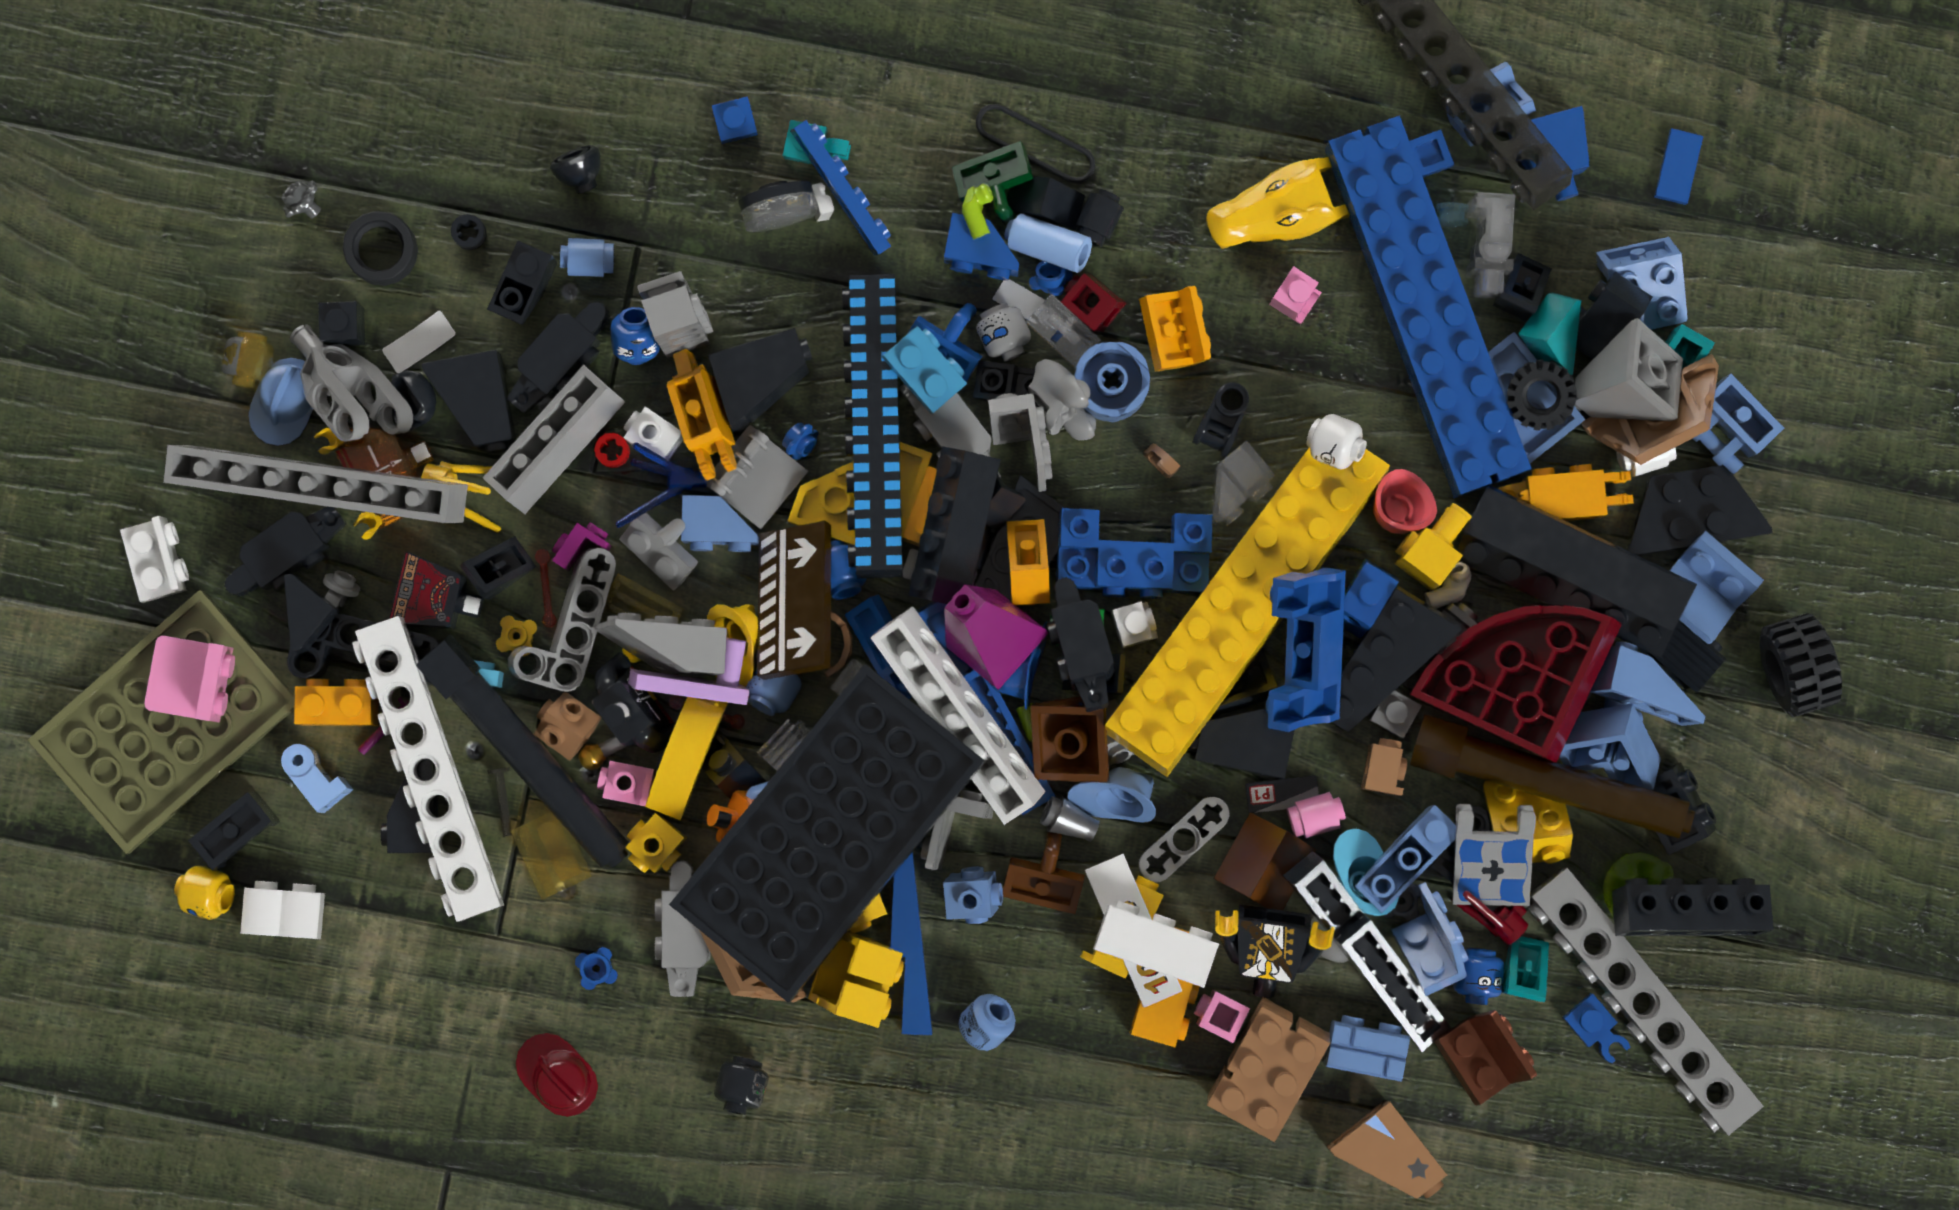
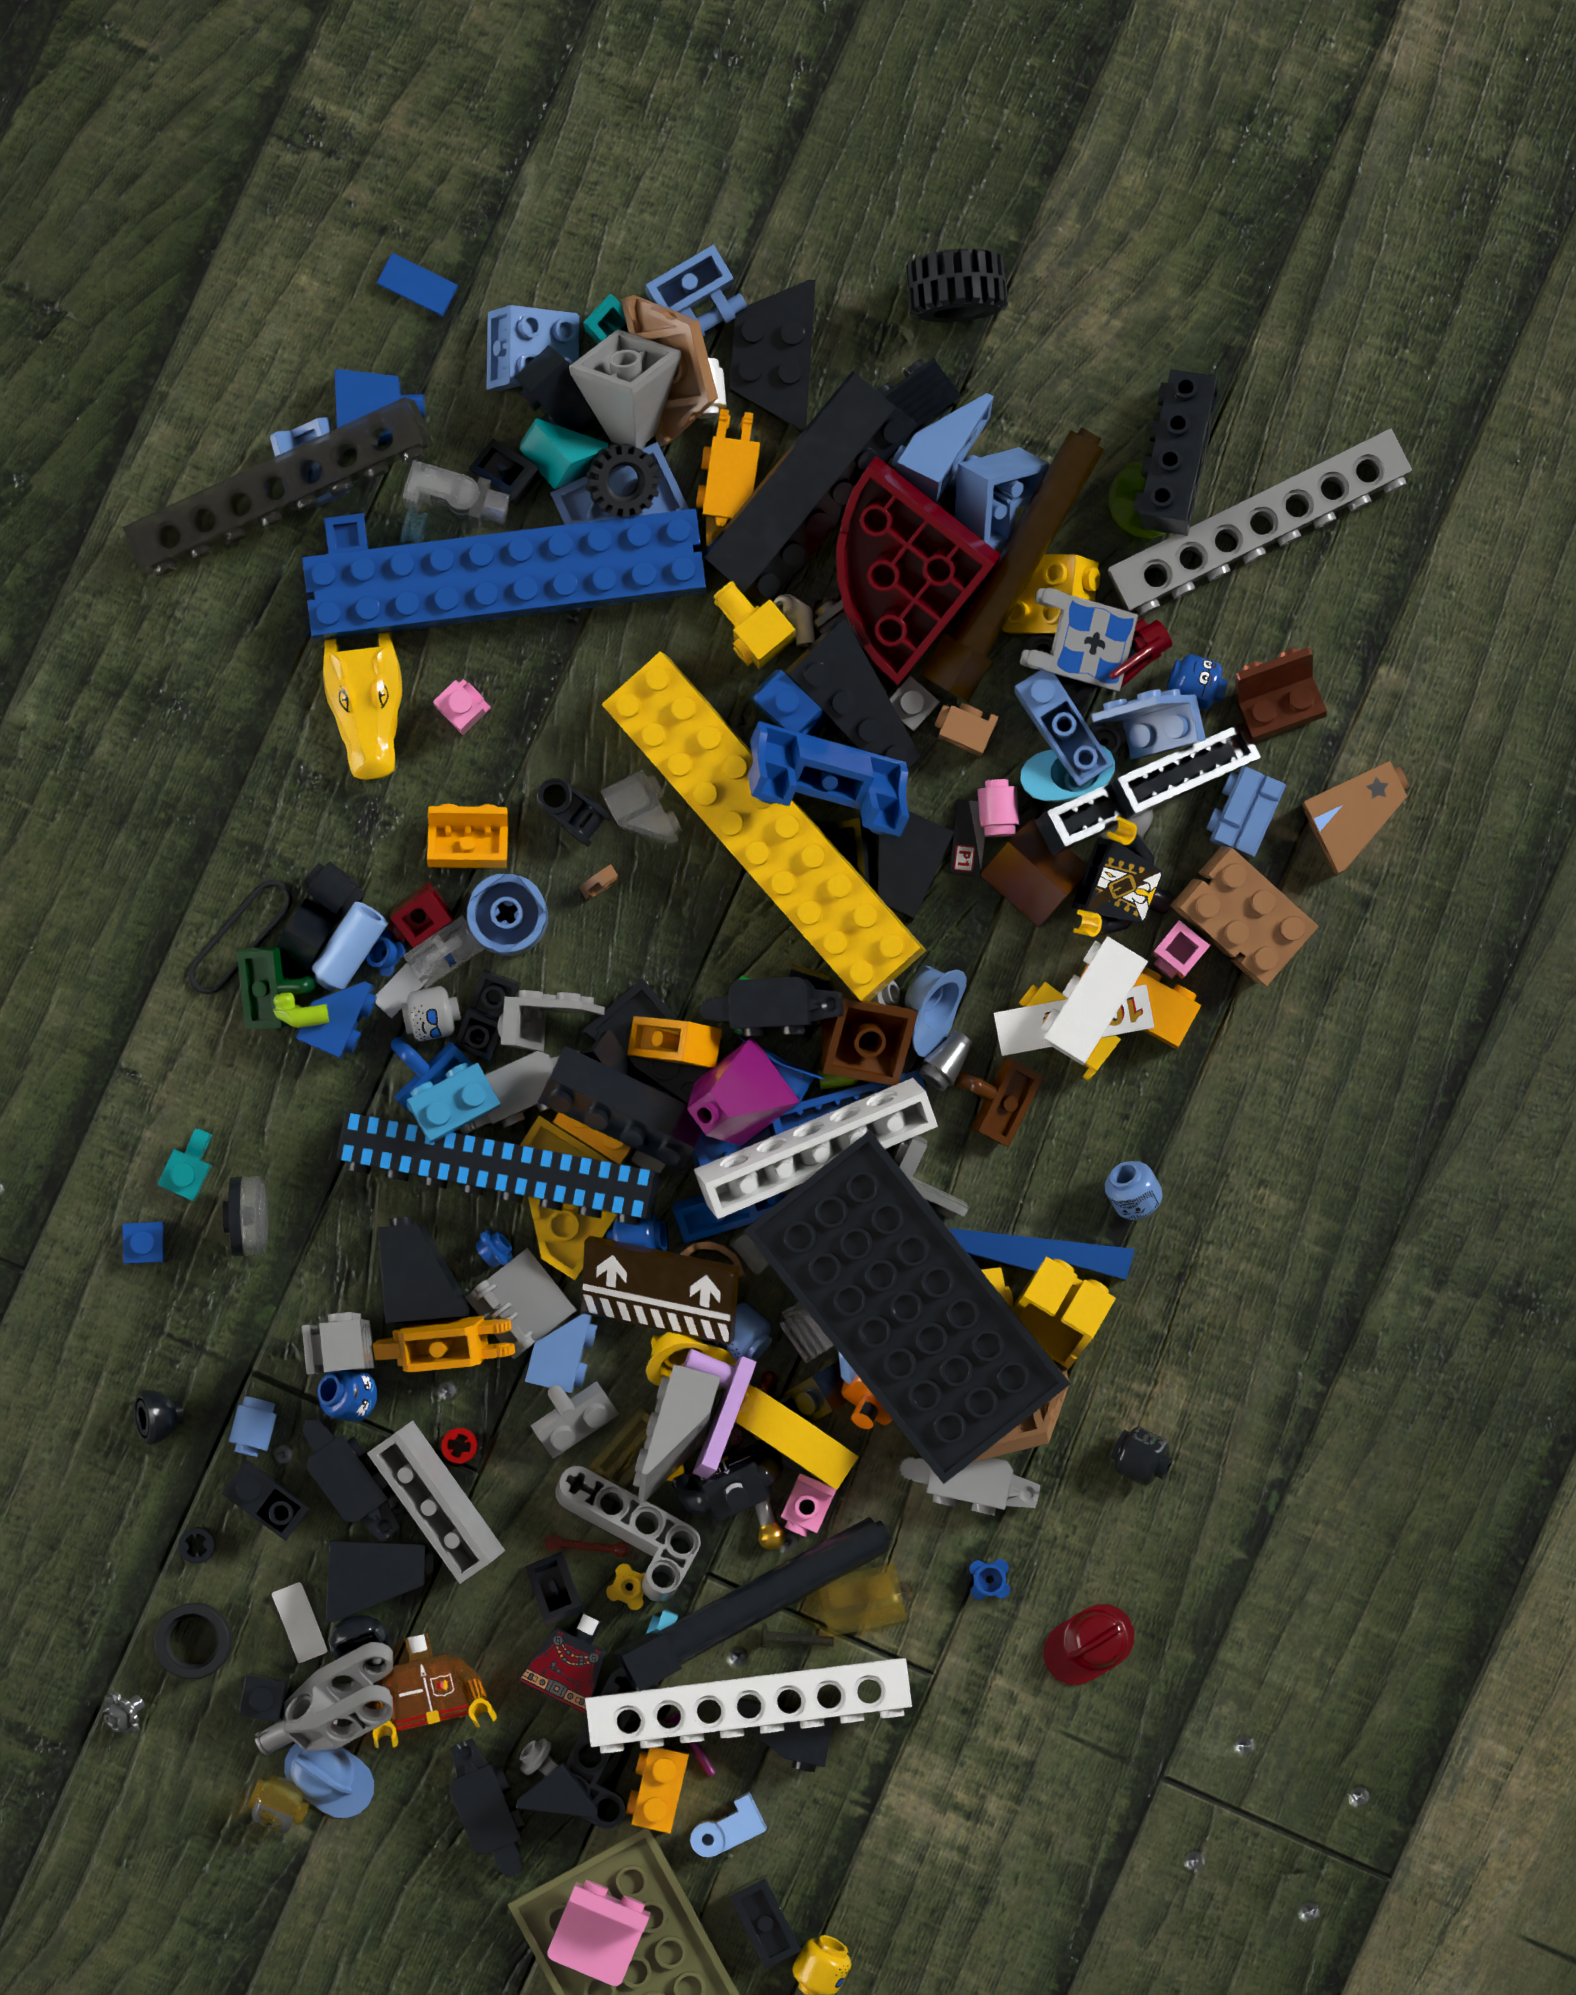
camera: 80 degrees left, 0 degrees up
white bracket [120,516,189,603] -> none
light grey brick [163,445,468,523] -> none
white brick [240,881,325,939] -> none
yellow plant [421,461,501,533] -> none
medium nougat brick [534,691,602,761] -> none
magenta bracket [552,522,612,571] -> none
clear blue plant [615,442,707,528] -> none
white brick [623,407,683,467] -> none
yellow brick [625,813,687,873] -> none
blue plate [790,120,891,256] -> none
white tile [810,183,834,222] -> none
medium blue brick [943,866,1003,924] -> none
light grey head [1028,359,1096,441] -> none
blue bracket [1056,508,1212,599] -> none
white brick [1111,601,1158,649] -> none
light grey beam [1138,797,1229,882] -> none
white head [1306,414,1367,470] -> none
coral helmet [1373,469,1437,534] -> none
teal slope [1502,936,1549,1002] -> none
blue plate [1562,993,1630,1063] -> none
black bracket [1652,762,1716,855] -> none
medium blue bracket [1669,531,1764,644] -> none

